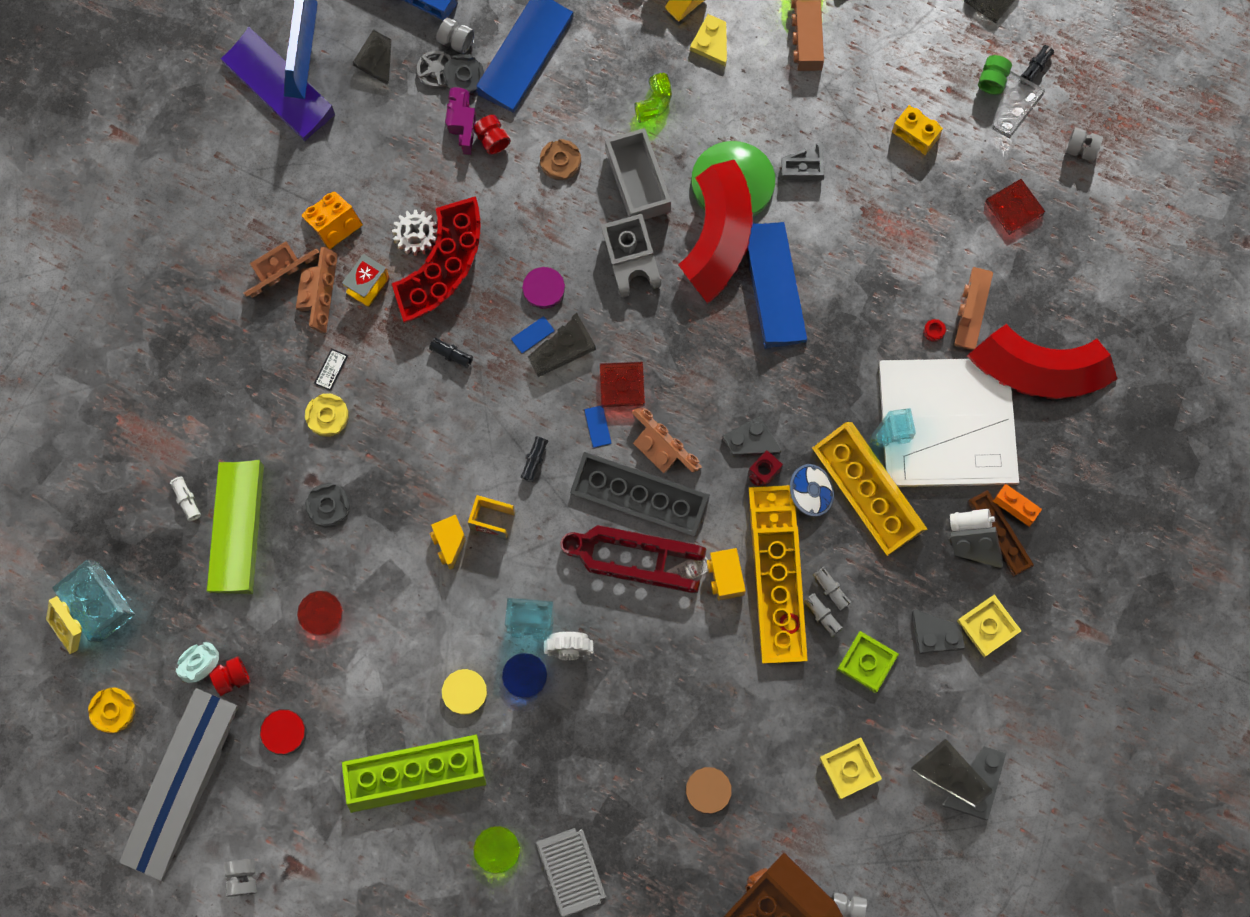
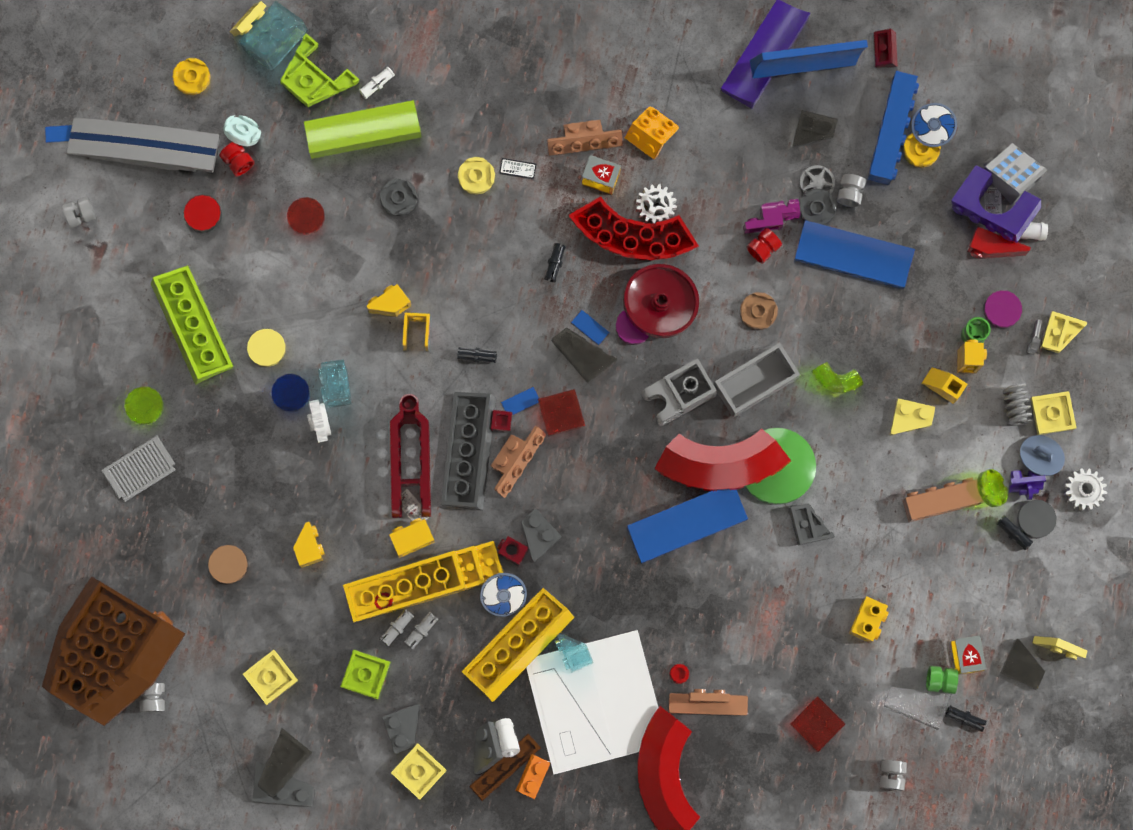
camera: 70 degrees right, 5 degrees up
nougat bracket [243,241,319,298] -> none
none -> blue sticker [45,125,72,143]
none -> lime wing [280,33,359,107]
none -> yellow slope [293,522,325,568]
none -> dark red plate [491,410,512,432]
none -> dark red dish [623,264,699,338]
none -> piece [951,636,986,675]

